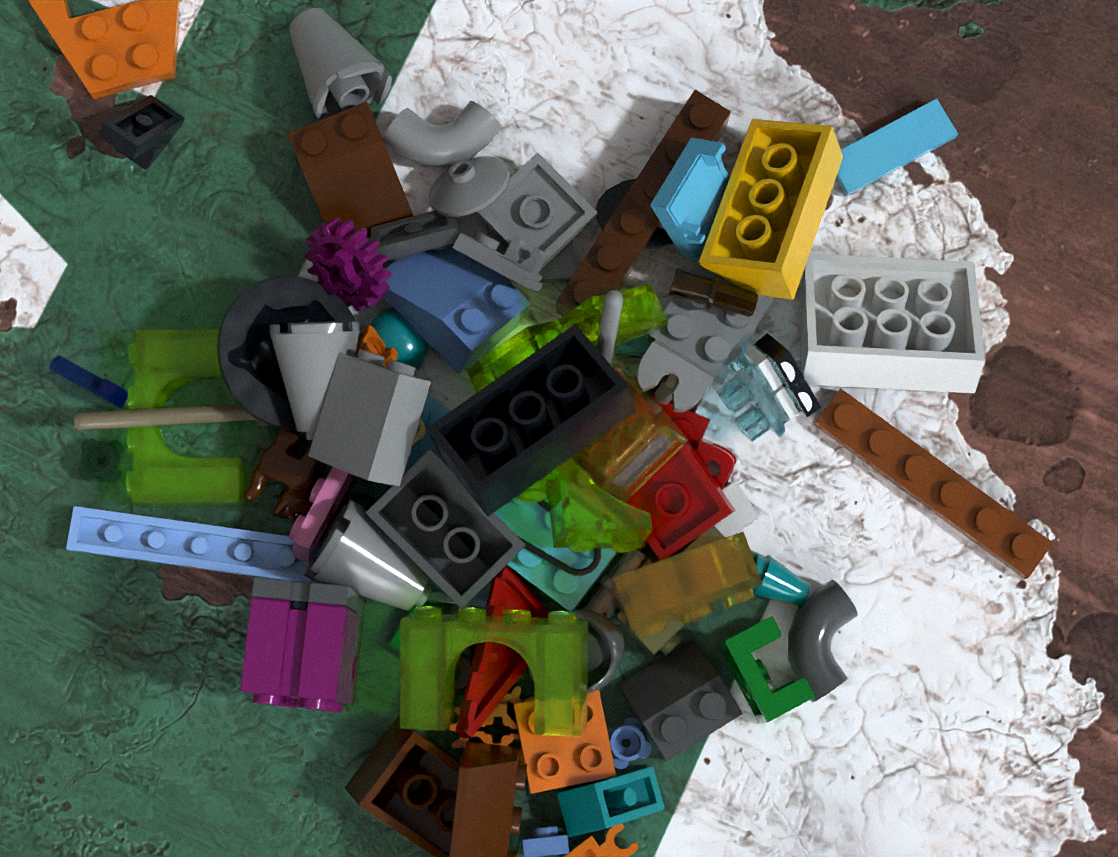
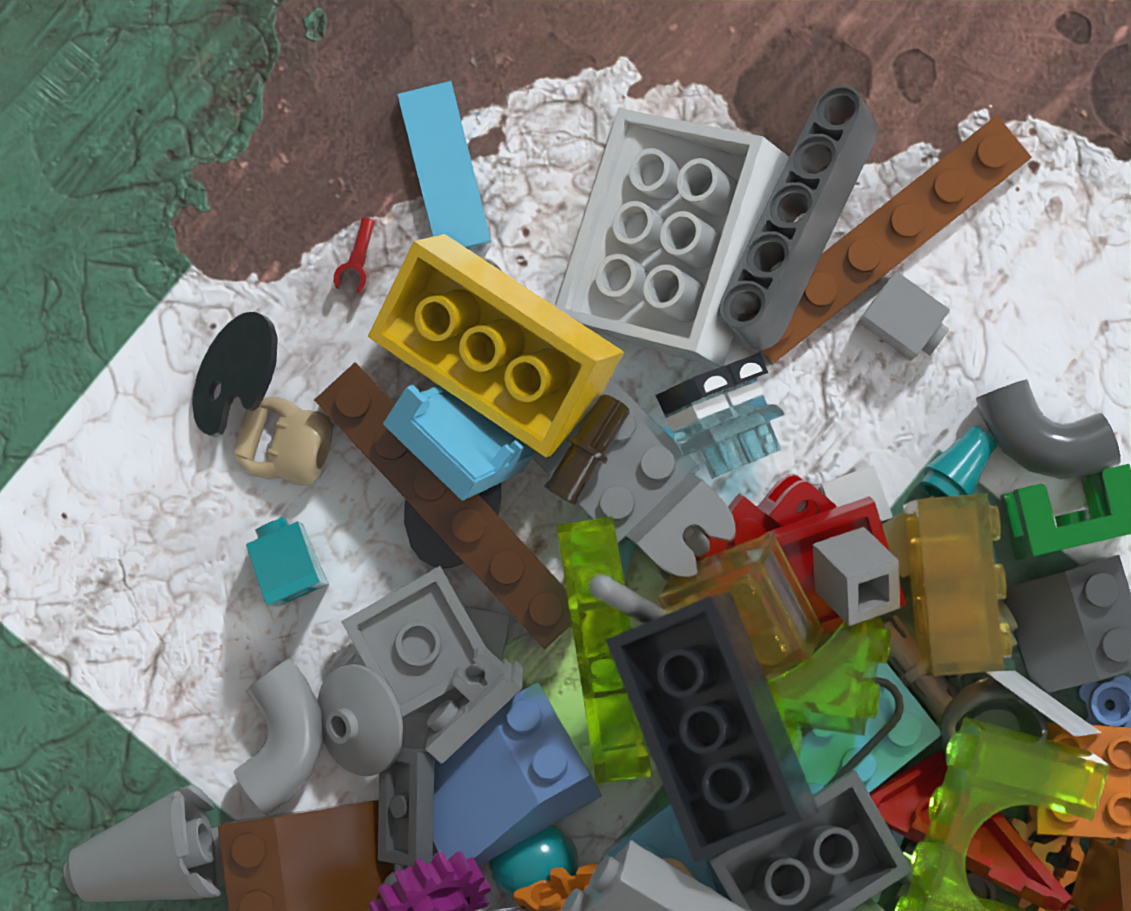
camera: 75 degrees left, 5 degrees up
none -> black piece [192,312,278,438]
none -> tan piece [233,397,333,486]
none -> teal slope [246,517,330,607]
none -> red hand [333,217,375,294]
none -> dark grey beam [720,85,879,350]
none -> light grey brick [813,527,900,626]
none -> light grey brick [857,271,950,361]
none -> white sticker [986,671,1101,737]

